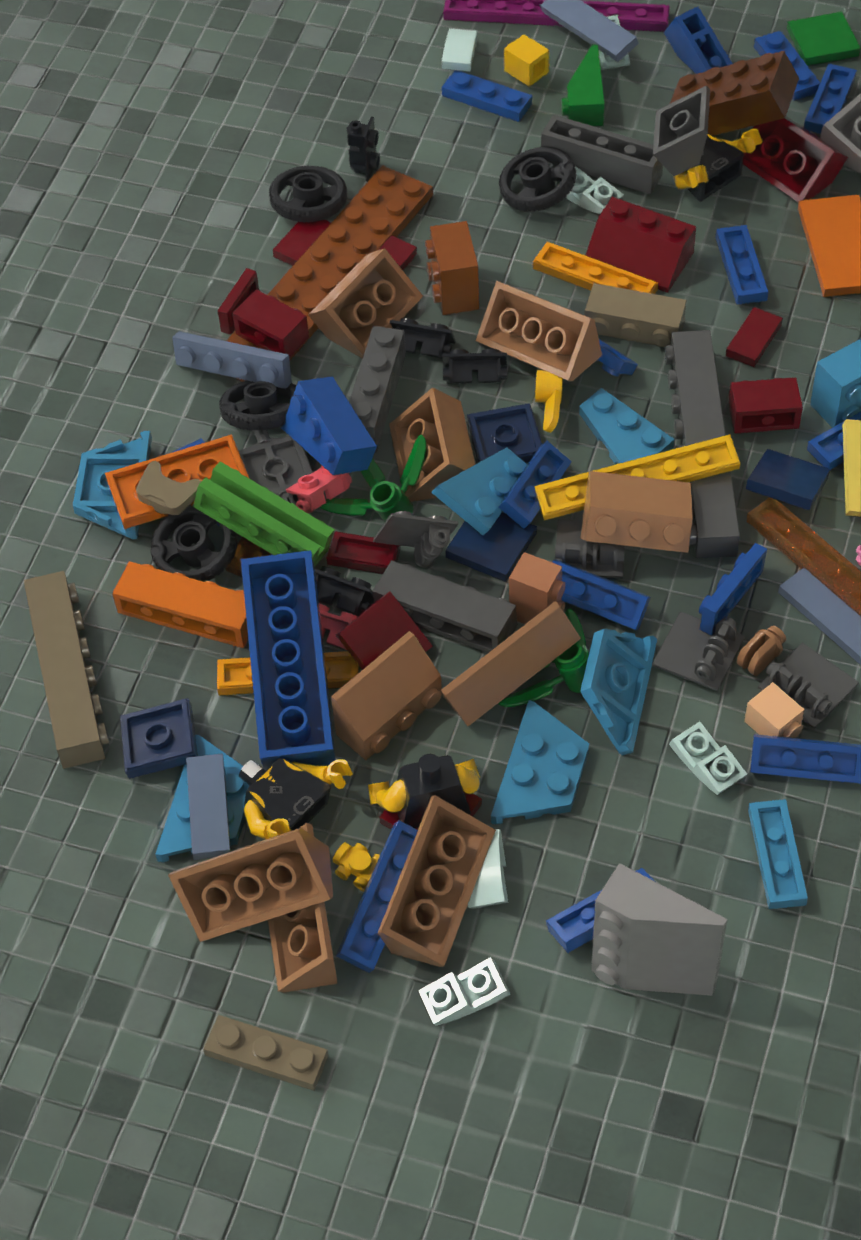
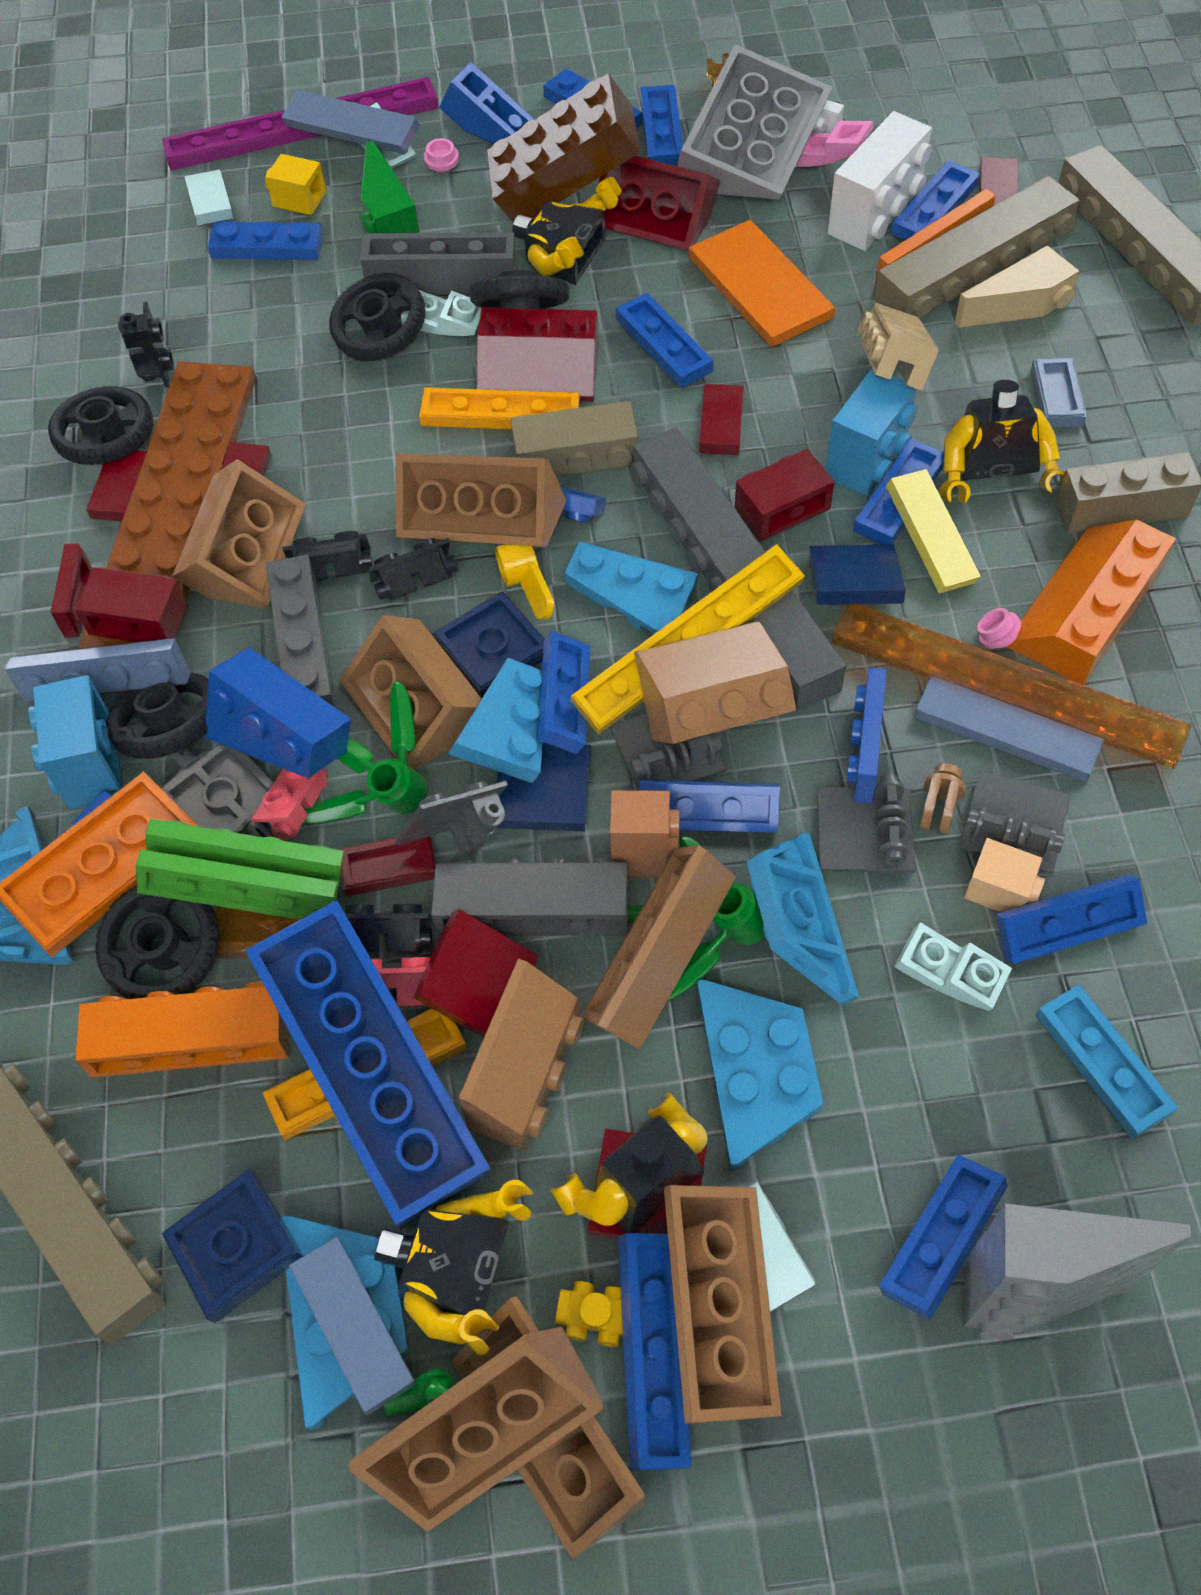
camera: 25 degrees left, 5 degrees up
dark tan piece [136,461,201,515] -> none
light aqua slope [419,957,511,1026] -> none
dark orange brick [425,221,479,315] -> none
dark grey slope [653,85,710,176] -> none
green tile [787,12,861,66] -> none
none -> dark azure brick [28,675,123,809]
none -> bright pink plate [424,138,459,173]
none -> black wheel [470,270,569,309]

